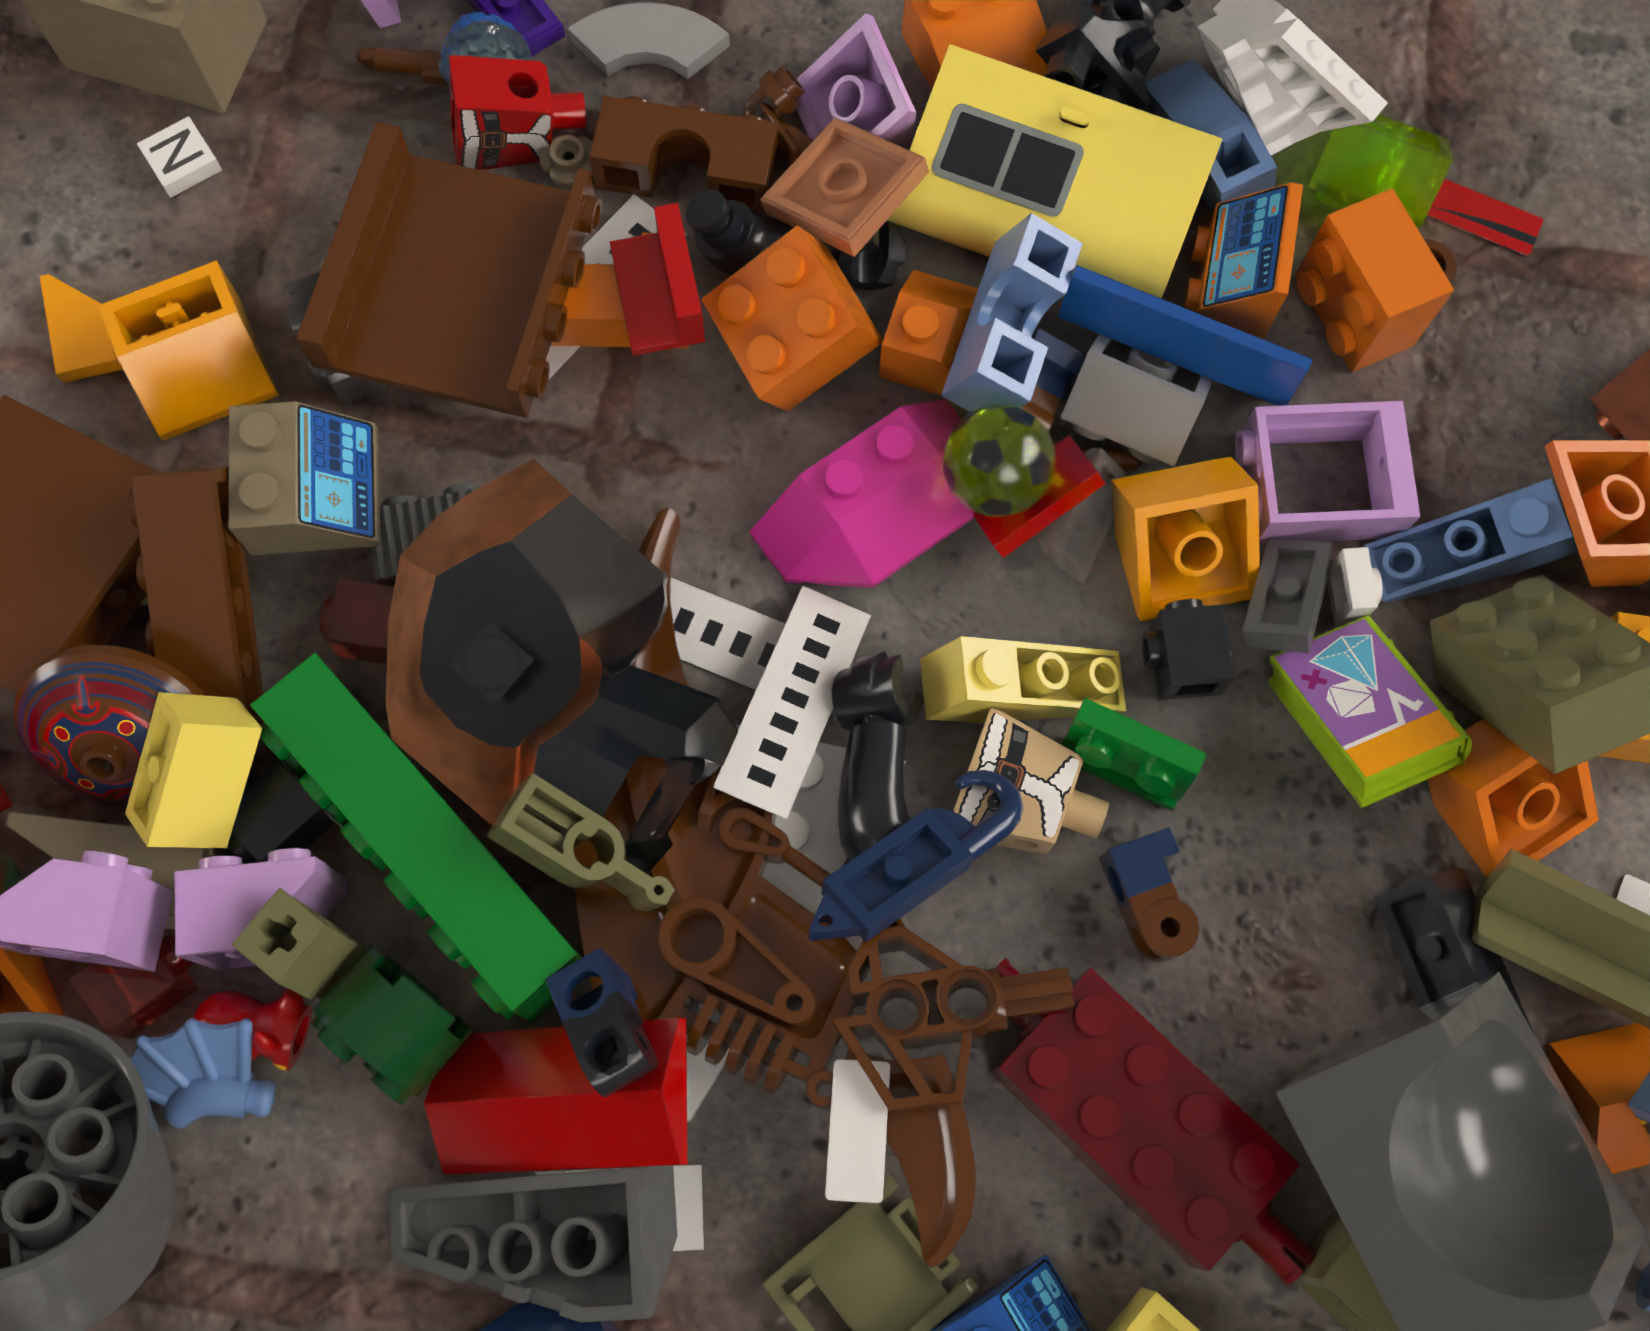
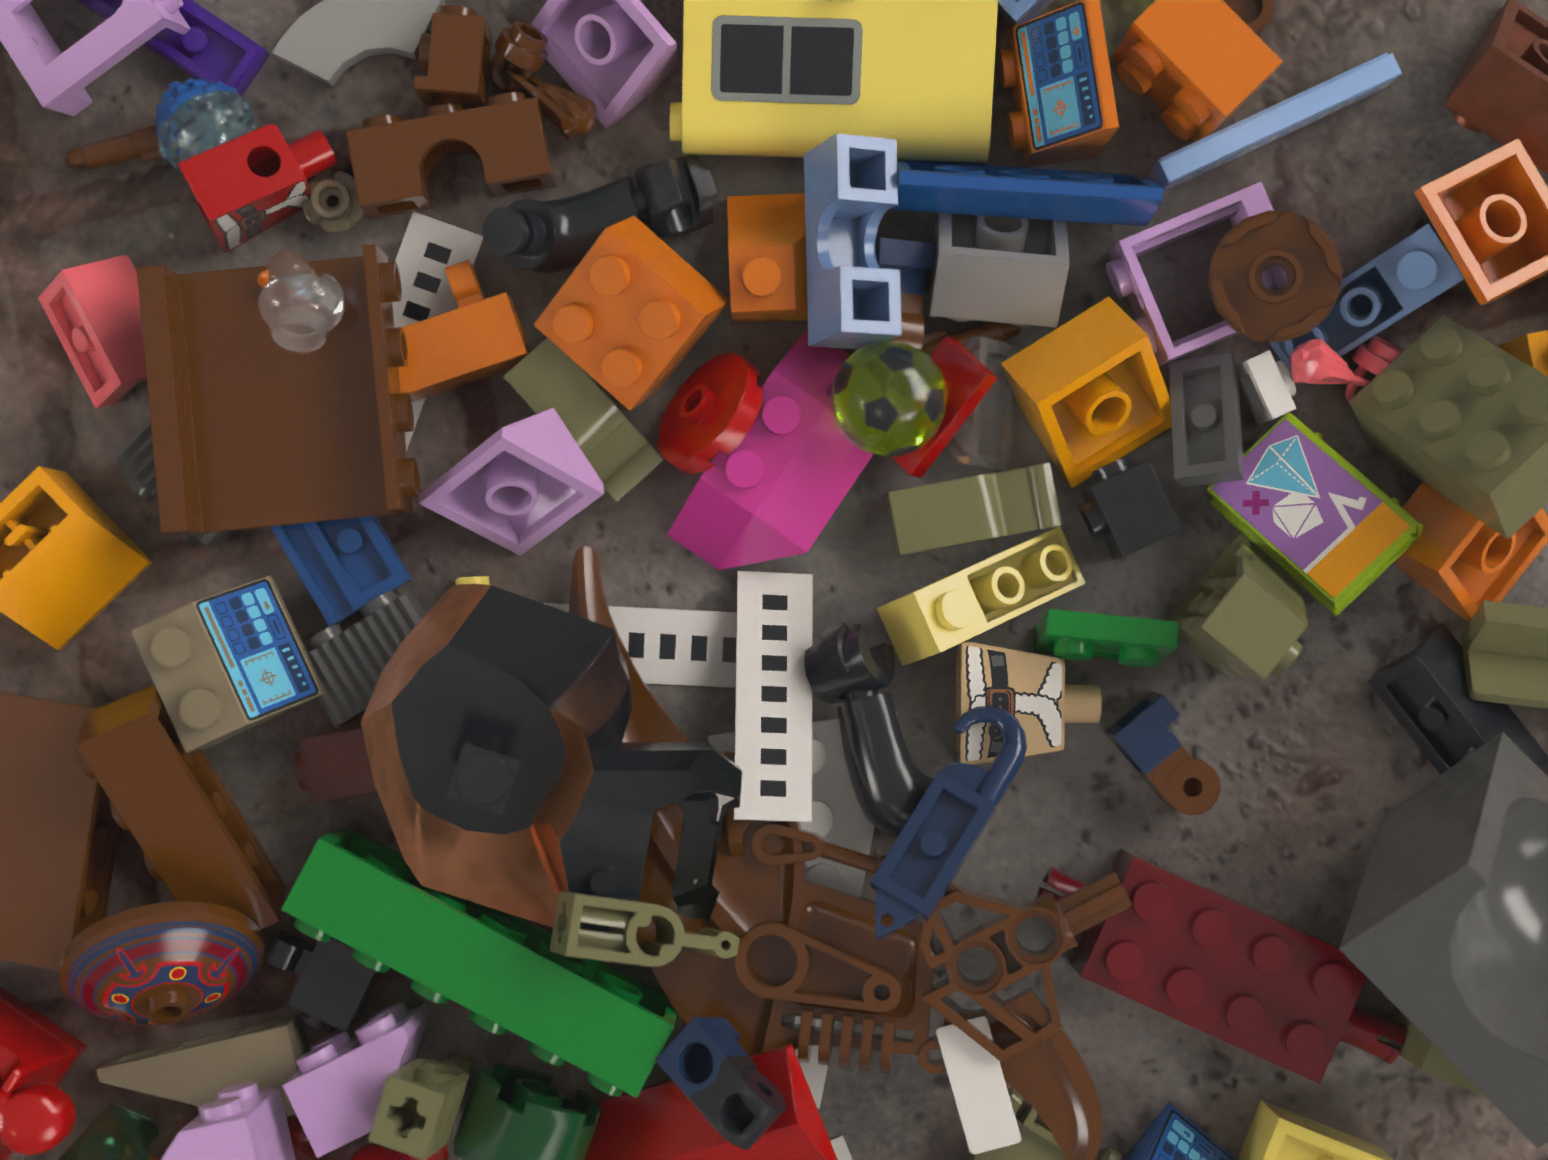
camera: 20 degrees left, 15 degrees up
light yellow panel [125,692,262,848] -> none
red panel [609,203,705,356] -> none
nougat tile [760,118,929,257] -> none
none -> coral panel [38,255,147,409]
none -> clear animal [257,251,345,352]
none -> blue plate [271,516,413,627]
none -> reddish brown brick [413,5,493,108]
none -> lavender slope [419,408,604,556]
none -> olive piece [503,337,665,503]
none -> red plate [657,353,763,474]
none -> olive piece [885,463,1062,557]
none -> light blue tile [1148,53,1402,192]
none -> olive wedge [1166,531,1308,679]
none -> reddish brown plate [1208,210,1343,343]
none -> coral piece [1289,335,1404,403]

